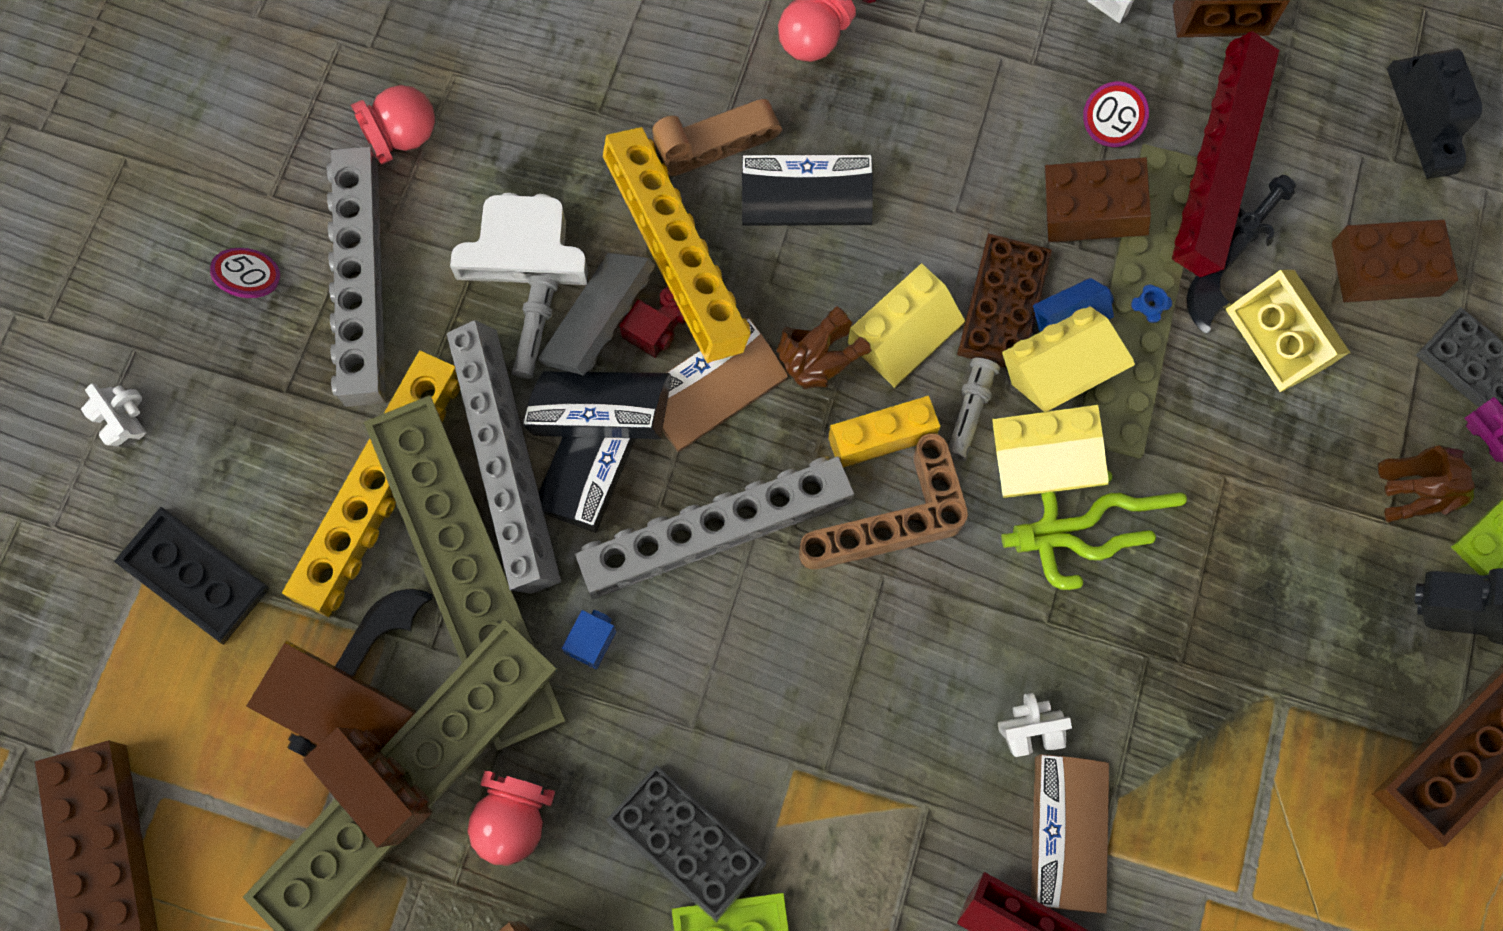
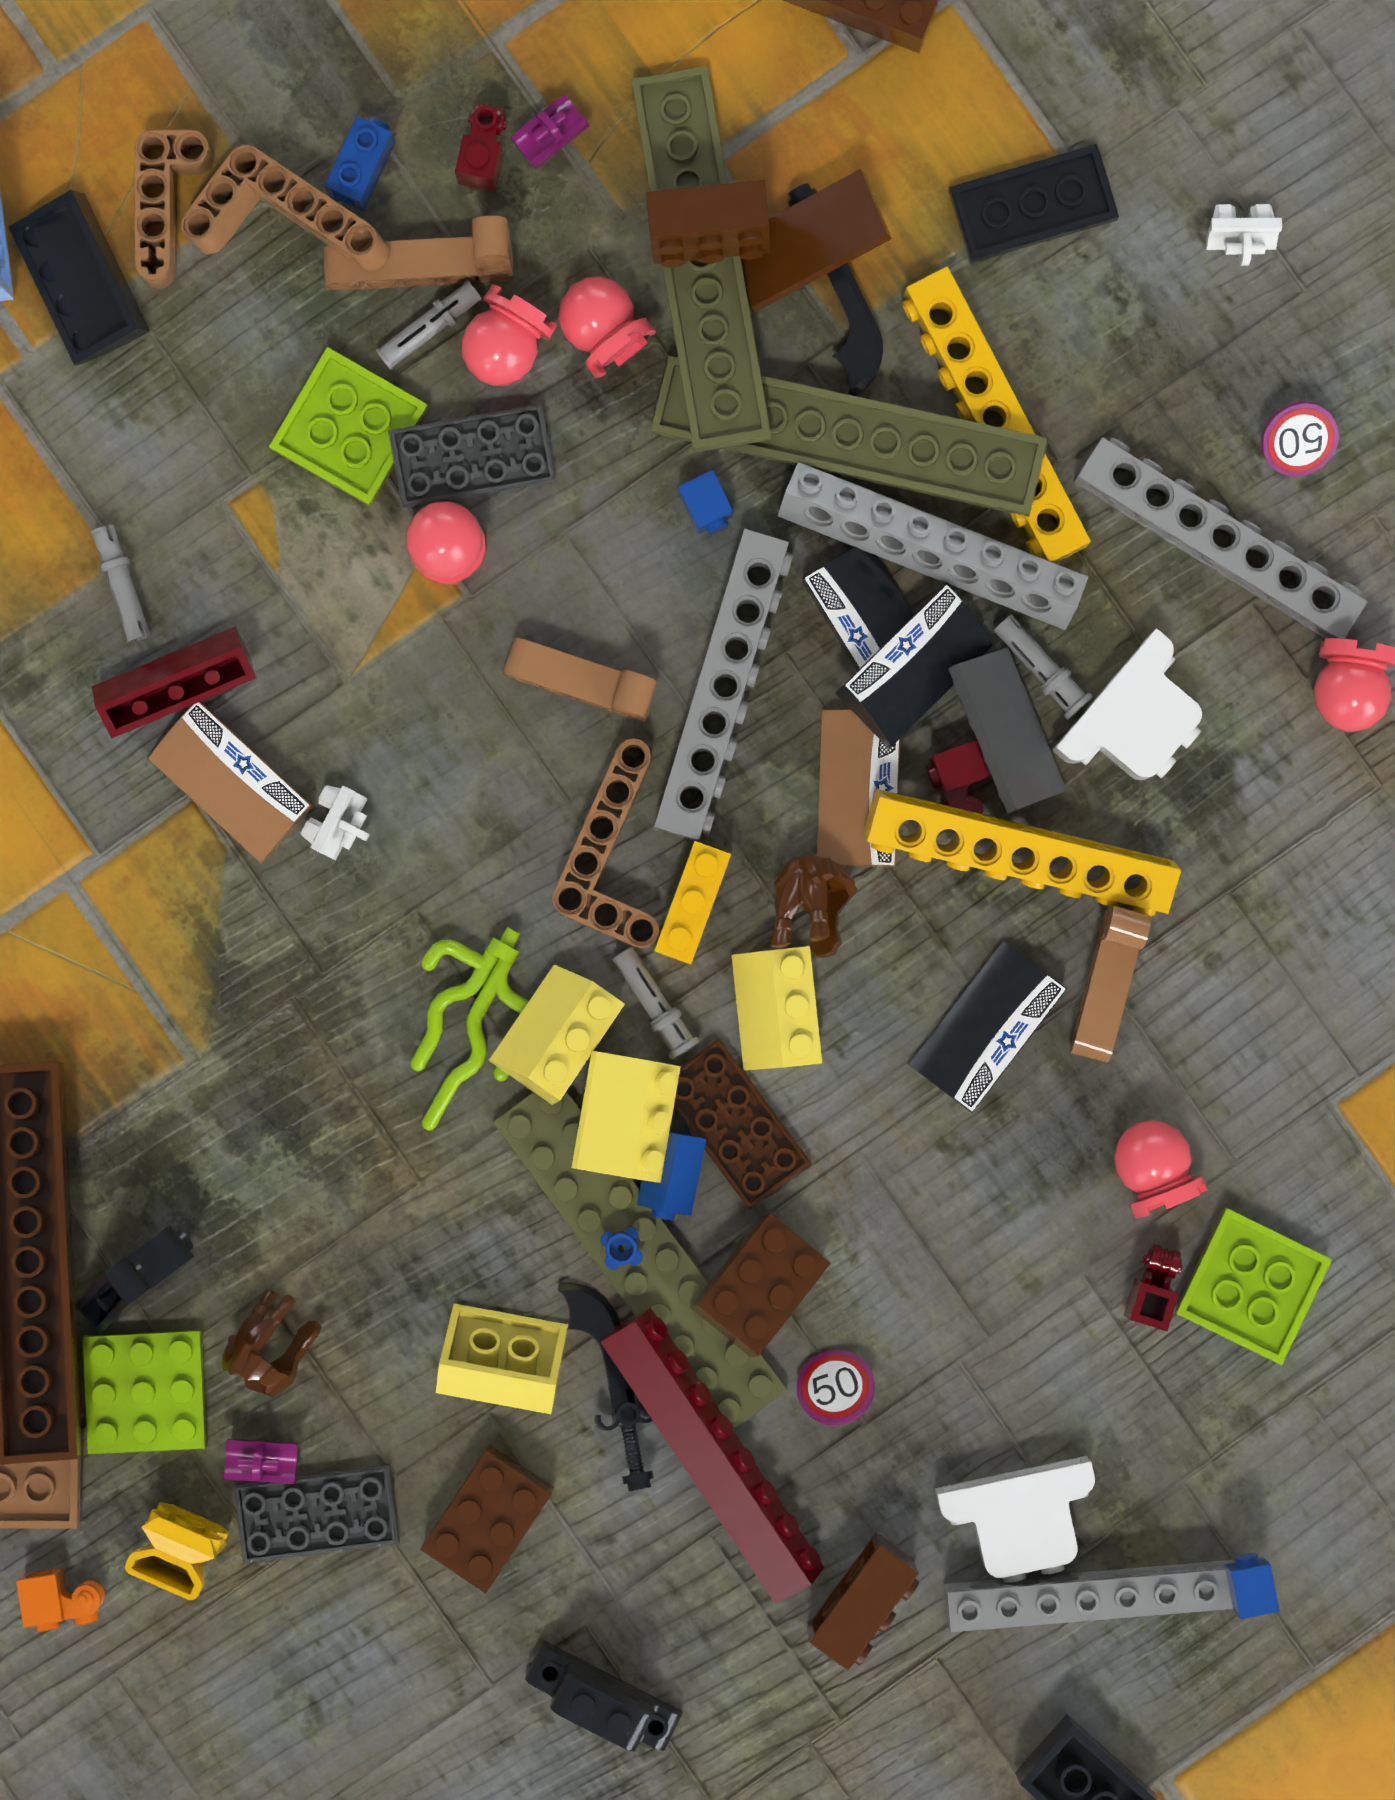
camera: 130 degrees right, 15 degrees up
none -> coral tile [406,501,486,585]
none -> coral tile [461,284,557,386]
none -> medium nougat beam [502,637,658,722]

